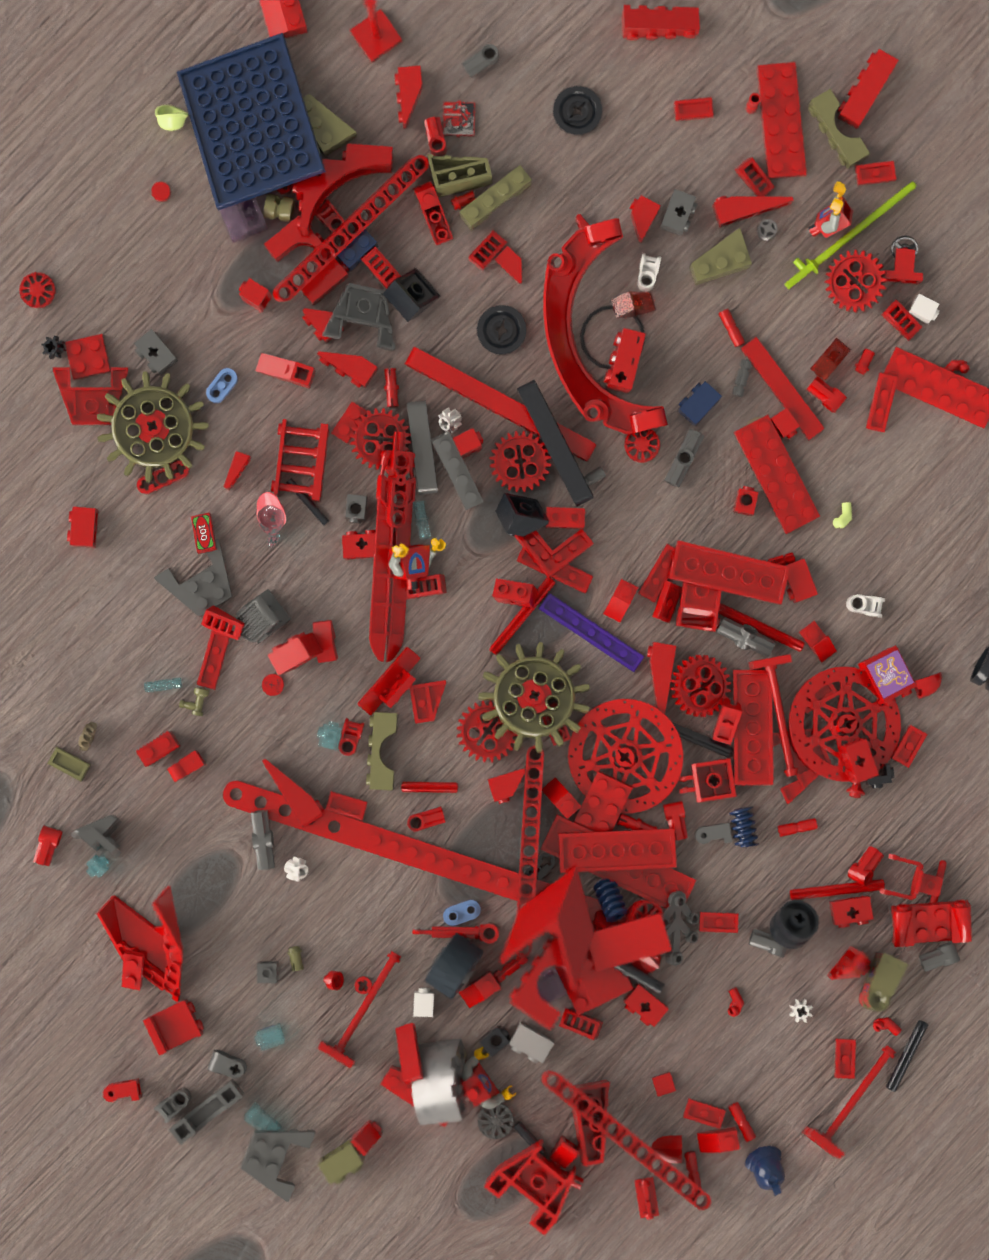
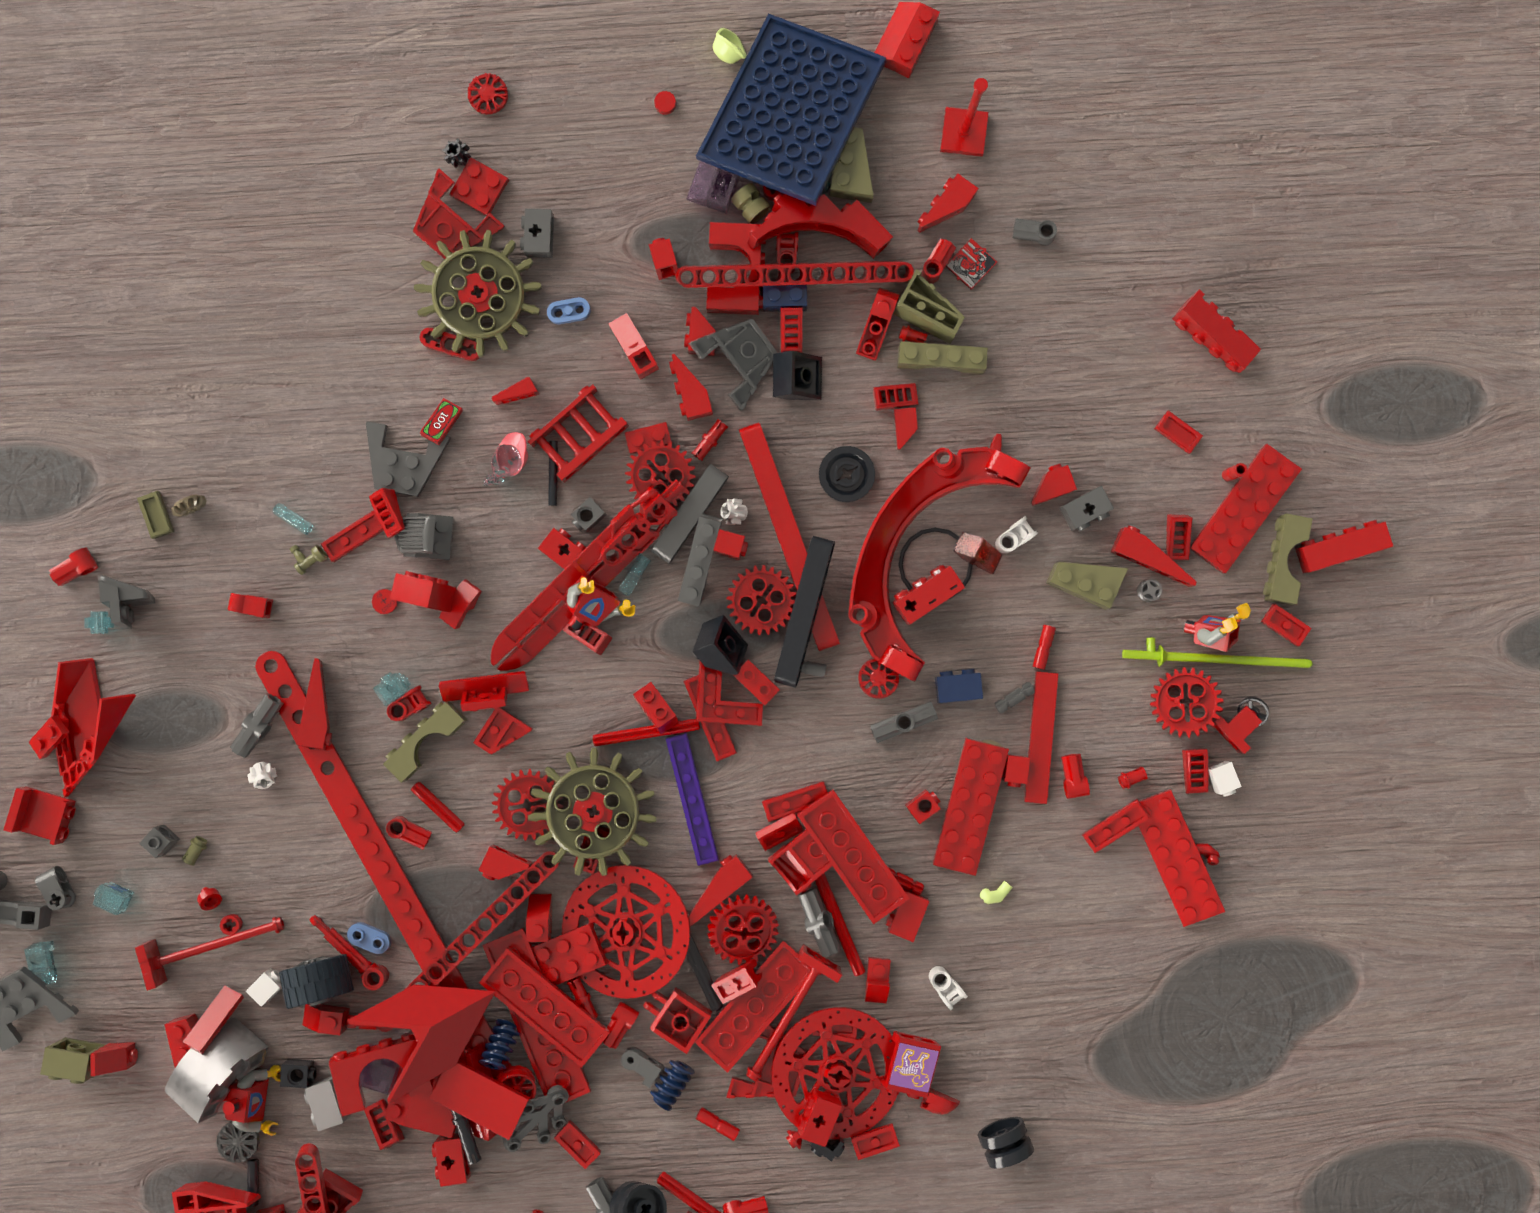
camera: 45 degrees right, 0 degrees up
red brick [67,507,99,548] -> none
red brick [136,731,180,767] -> none
red plate [325,791,368,820] -> none
black beam [525,852,555,880] -> none
black gear [553,86,602,136] -> none
red slope [603,579,639,623] -> none
clear red slope [810,338,851,381] -> none

